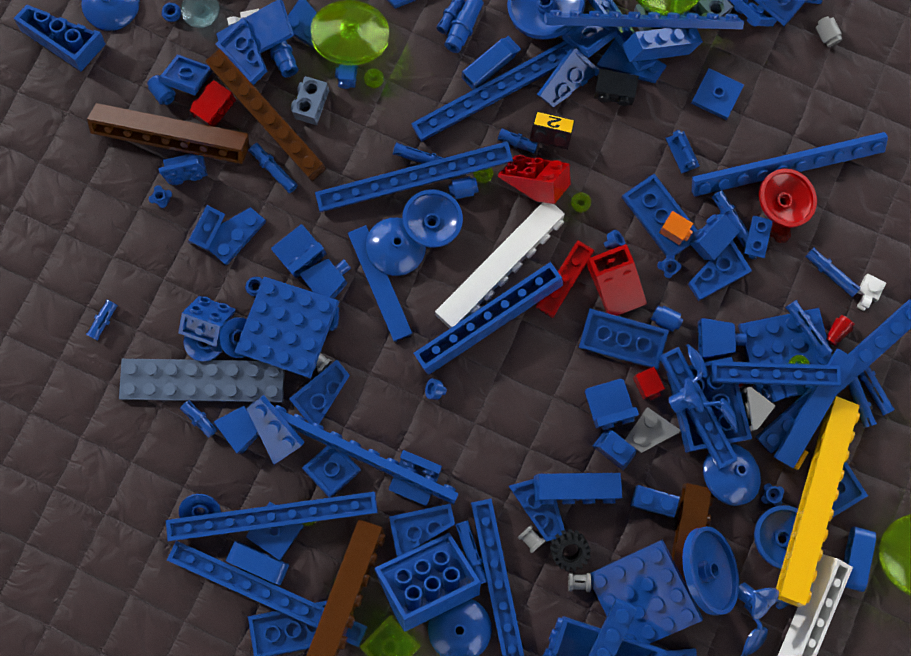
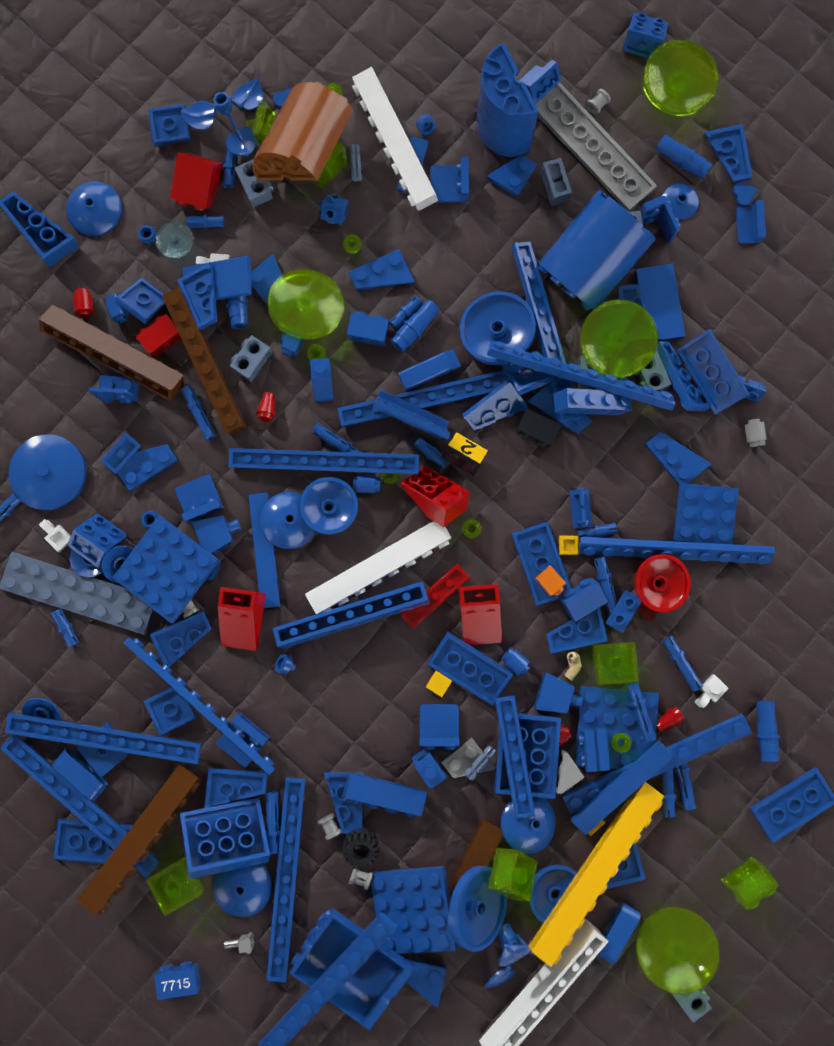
camera: 15 degrees right, 5 degrees up
blue plate [149,185,172,208] -> none
blue torso [214,406,260,455] -> none
blue wing [247,395,304,465] -> none
blue tile [604,230,625,249] -> none
blue brick [630,485,679,518] -> none
red brick [633,367,665,401] -> none
blue plate [657,254,681,278] -> none
blue plant [669,344,738,433] -> none
blue plate [691,68,744,120] -> none
blue tile [711,361,842,387] -> none
blue plate [761,483,784,507] -> none
none -> blue dish [9,435,87,511]
none -> white plate [39,519,71,552]
none -> red brick [73,288,94,318]
none -> red slope [218,587,266,651]
none -> red cone [256,392,275,422]
none -> blue slope [310,358,334,402]
none -> blue brick [347,311,389,347]
none -> blue fence [372,389,450,439]
none -> yellow tile [426,671,452,697]
none -> sand blue axle [465,746,497,780]
none -> clear neon green brick [488,848,538,902]
none -> yellow tile [559,535,579,555]
none -> tan arm [564,651,582,681]
none -> blue pin [577,522,618,541]
none -> clear neon green brick [592,642,639,685]
none -> blue wing [644,432,711,486]
none -> blue plate [673,483,739,544]

